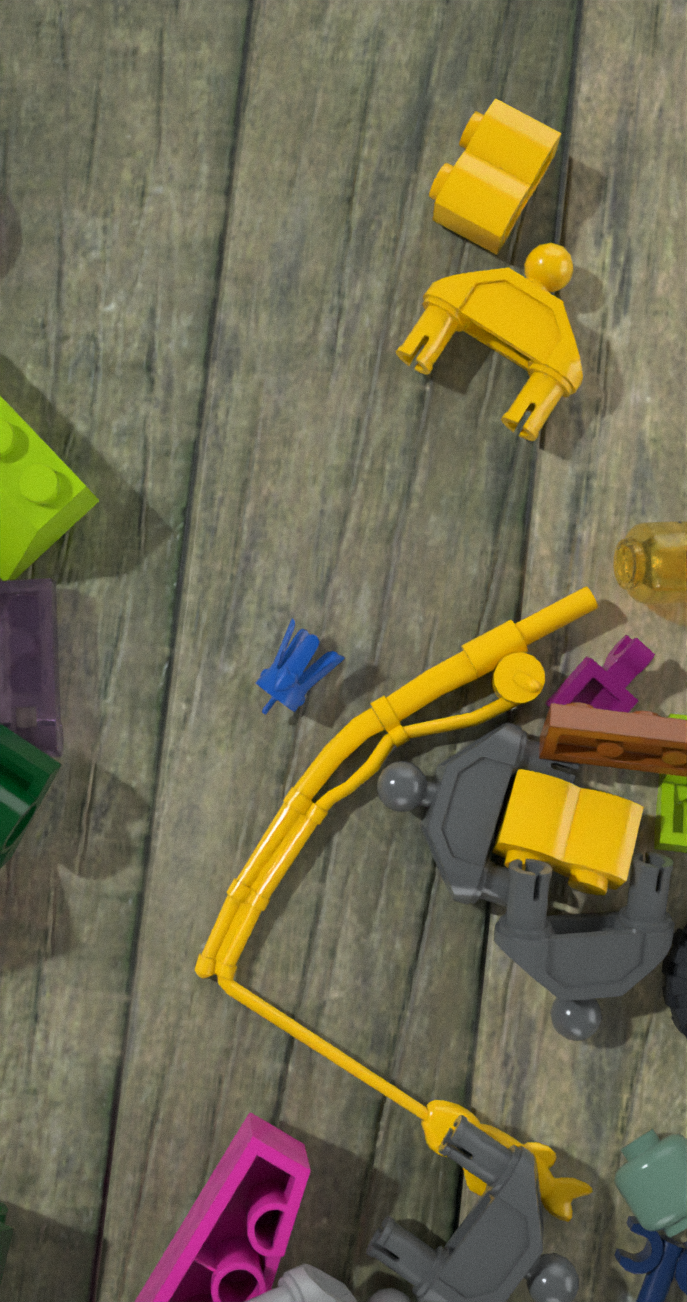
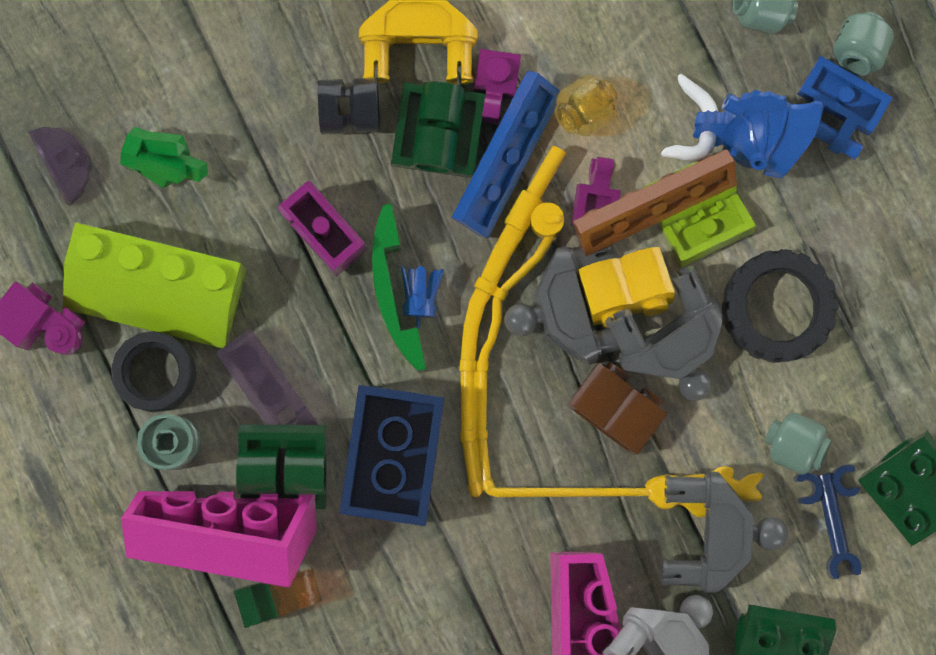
camera: 40 degrees left, 0 degrees up
none -> green rock [120,127,208,188]
none -> magenta brick [277,180,368,277]
none -> black wheel [318,78,380,135]
none -> dark blue brick [339,385,445,526]
none -> green slope [372,204,427,373]
none -> dark green plate [391,81,486,178]
none -> blue plate [451,71,563,239]
none -> magenta plate [474,49,521,125]
none -> reddish brown brick [566,362,667,455]

